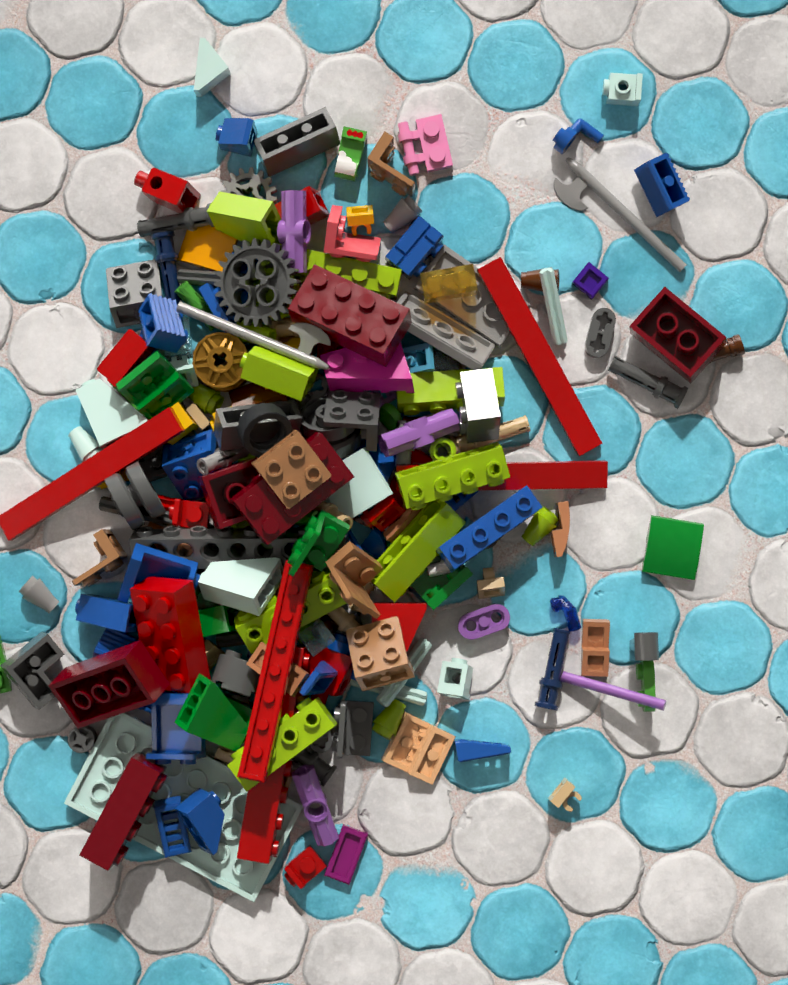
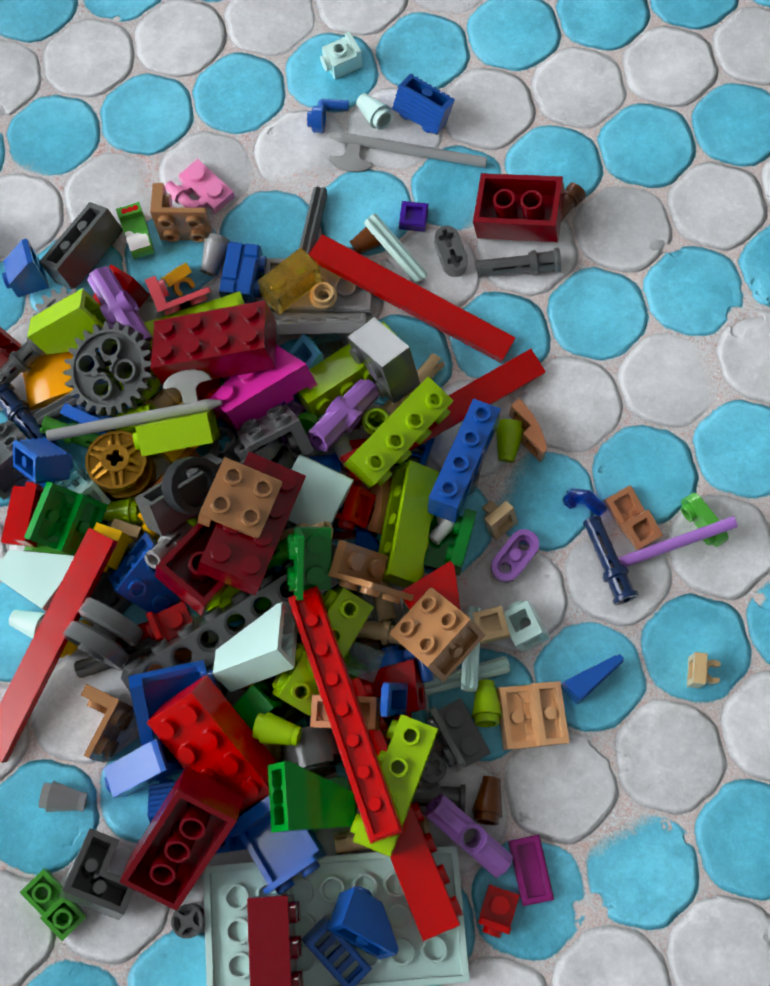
camera: 30 degrees left, 15 degrees down
dark grey piece [630,632,659,661] -> none
green slope [642,515,704,580] -> none
none -> lime cone [252,712,302,746]
none -> dark grey axle [298,186,327,260]
none -> tan plate [309,282,337,310]
none -> light aqua cone [356,93,393,130]
none -> reddish brown cone [471,776,503,826]
none -> tan tile [472,606,510,645]

